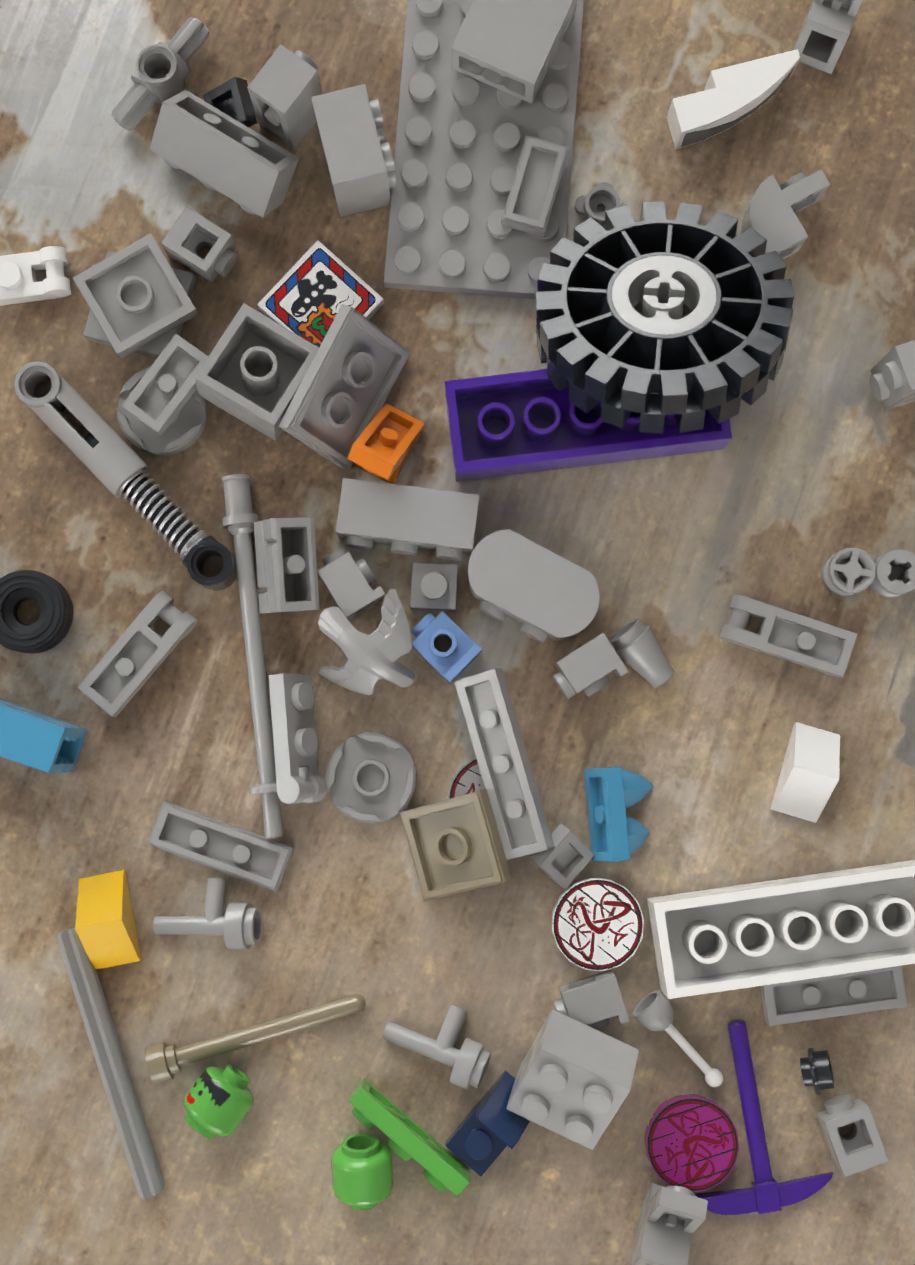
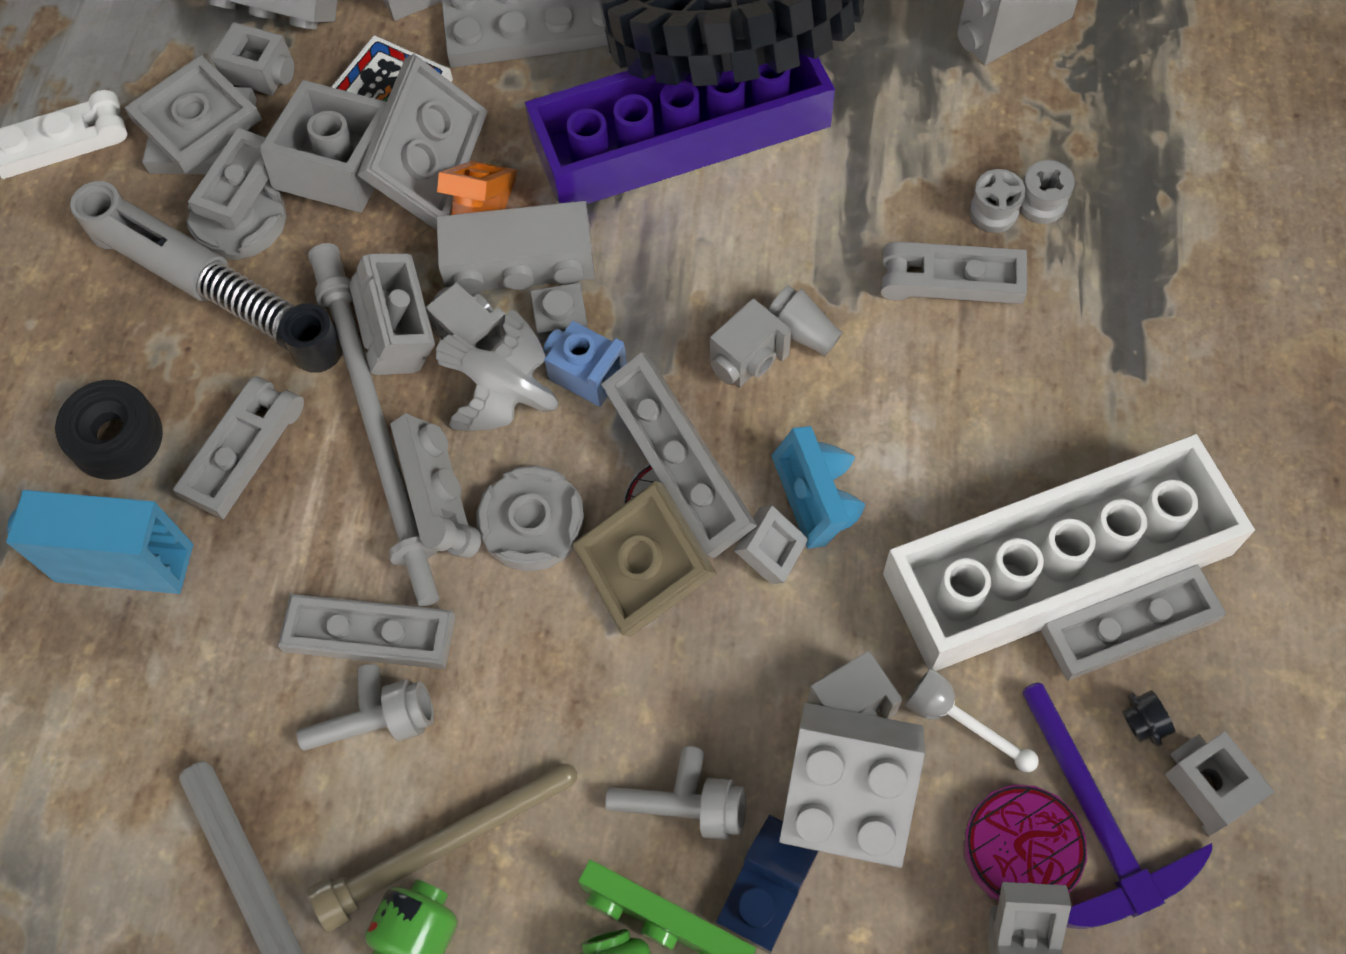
camera: 10 degrees left, 20 degrees down
yellow slope [75,869,142,970] -> none
light grey brick [467,529,600,643] -> none
tile [552,878,644,971] -> none
white slope [770,722,840,823] -> none

